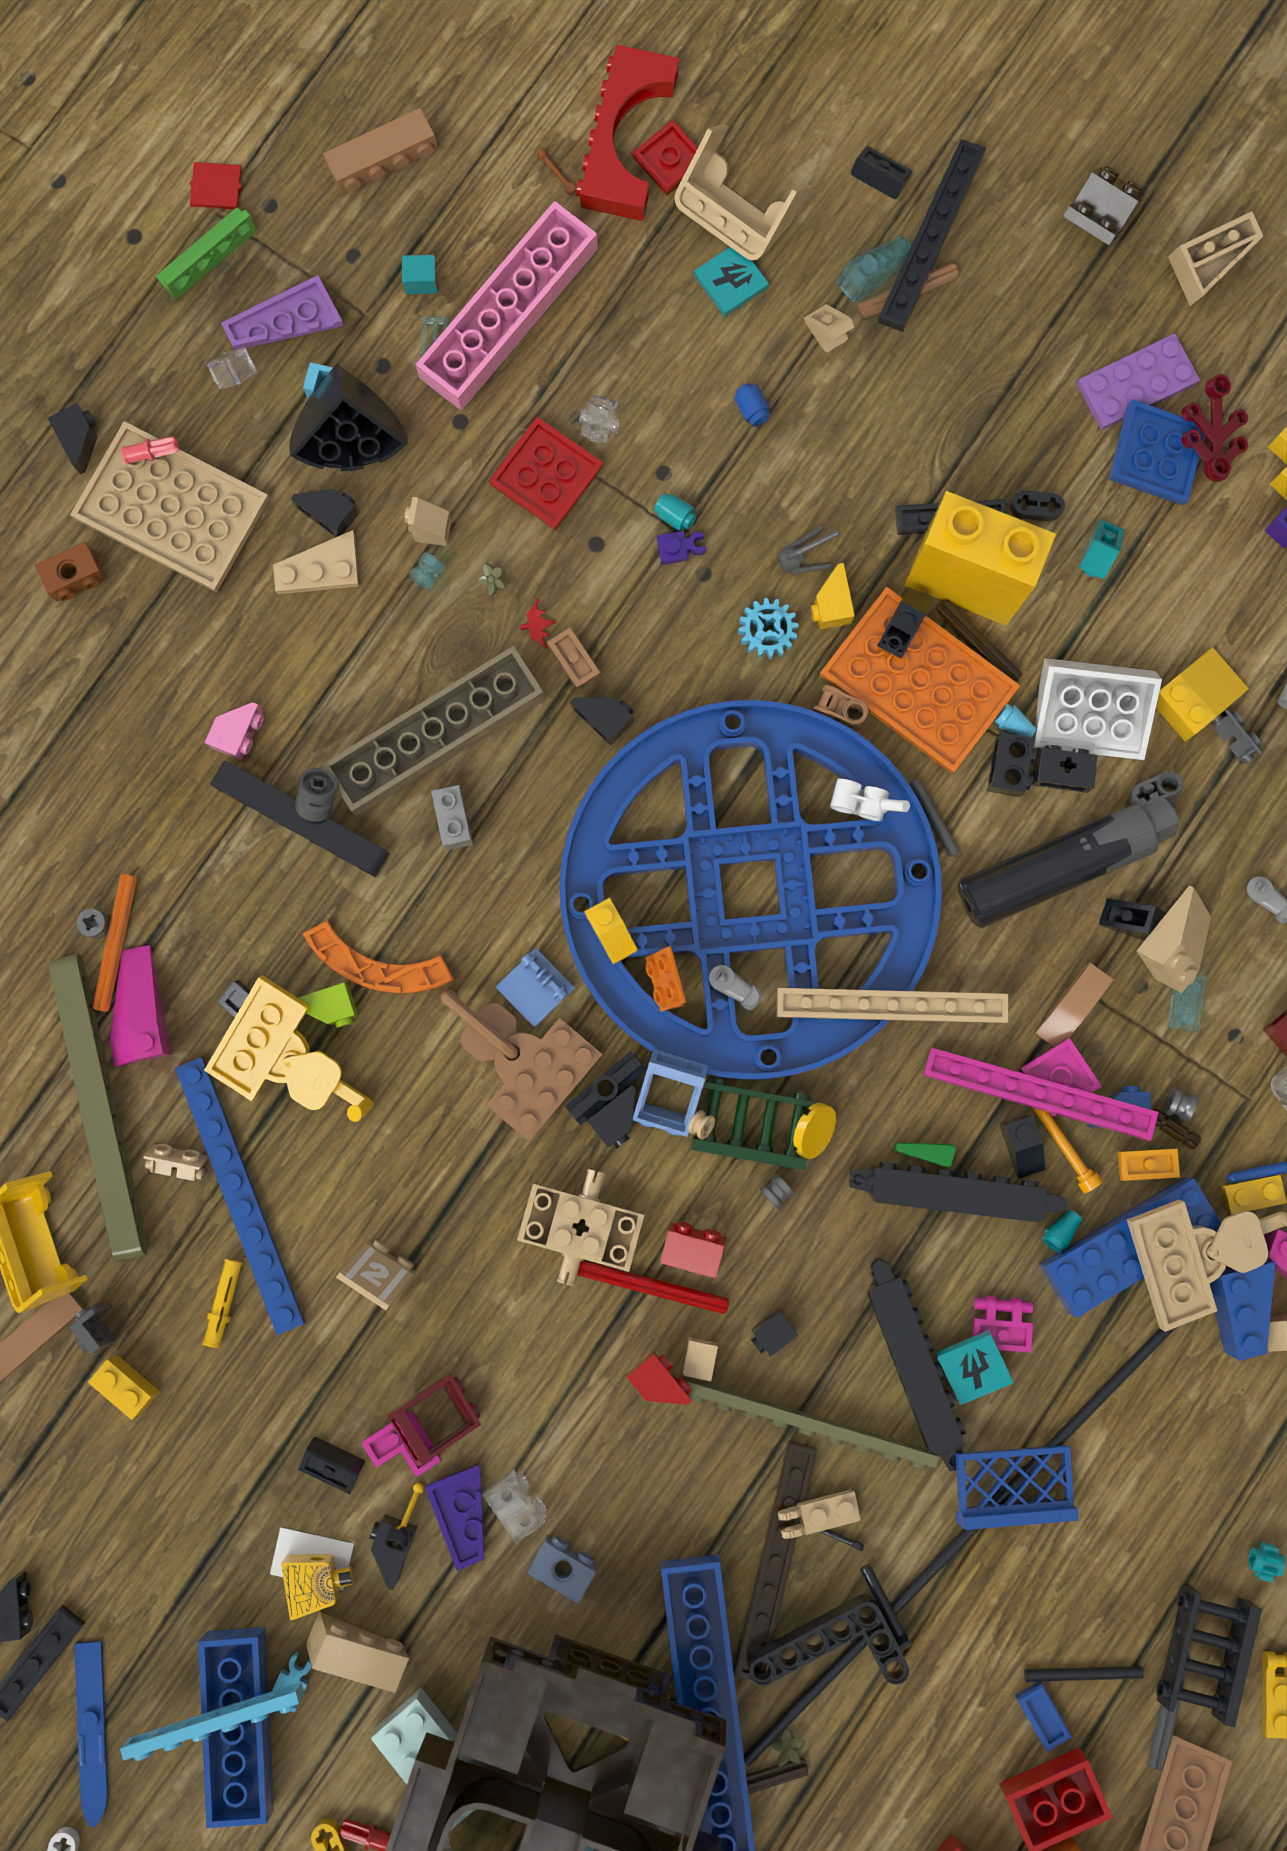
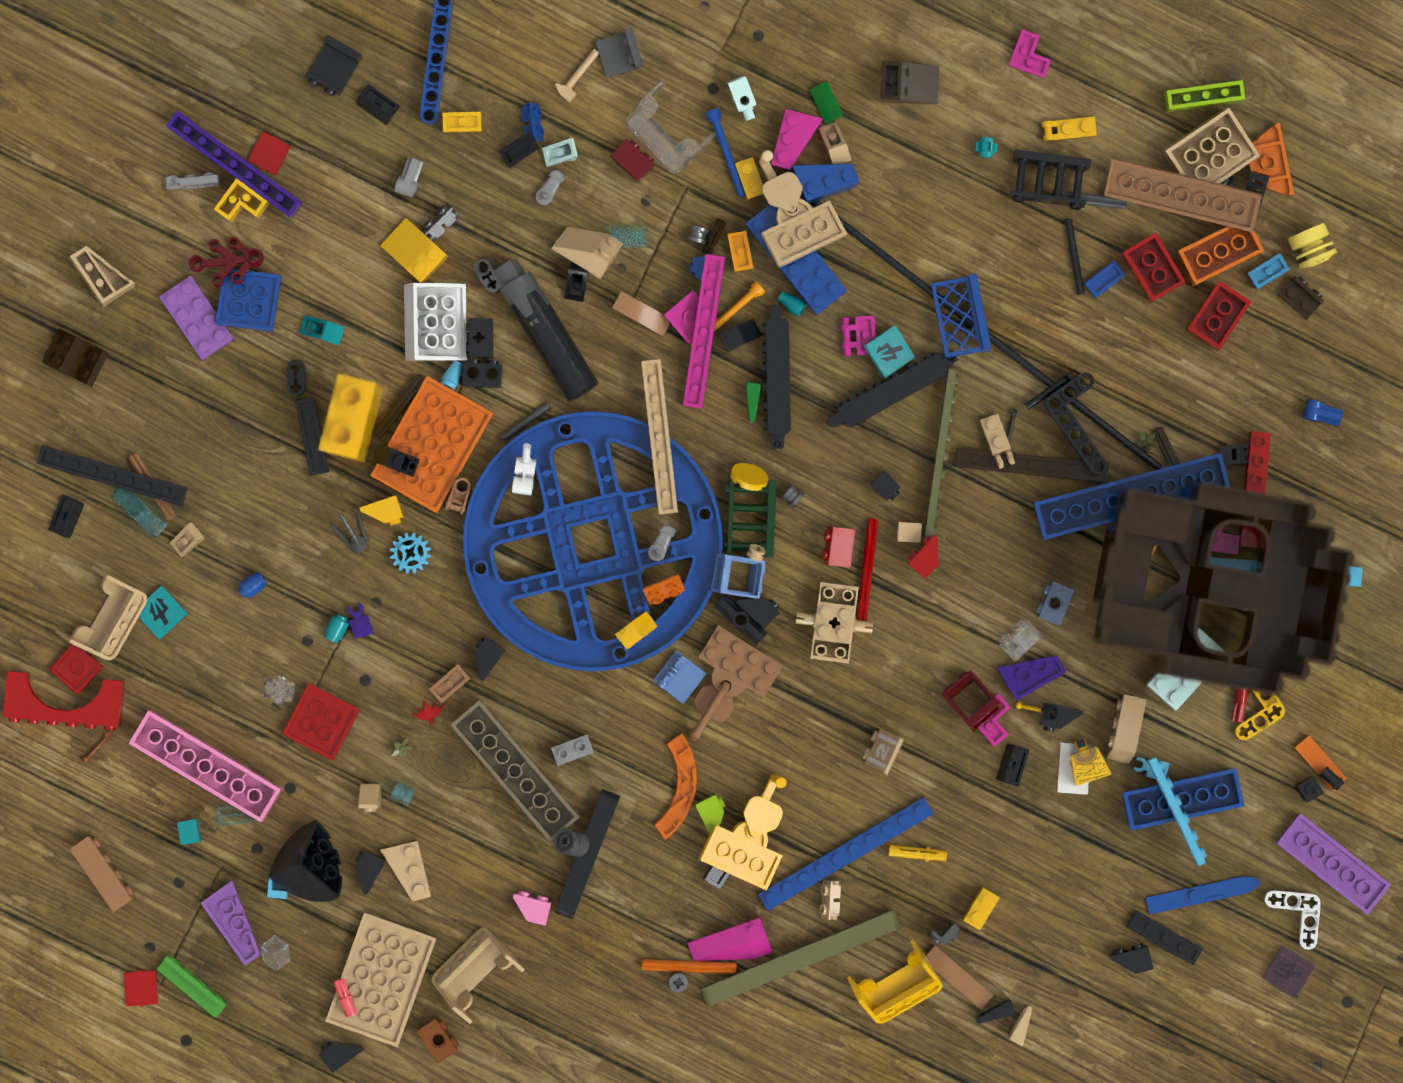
camera: 95 degrees left, 5 degrees up
none -> tan windscreen [432,928,525,1024]

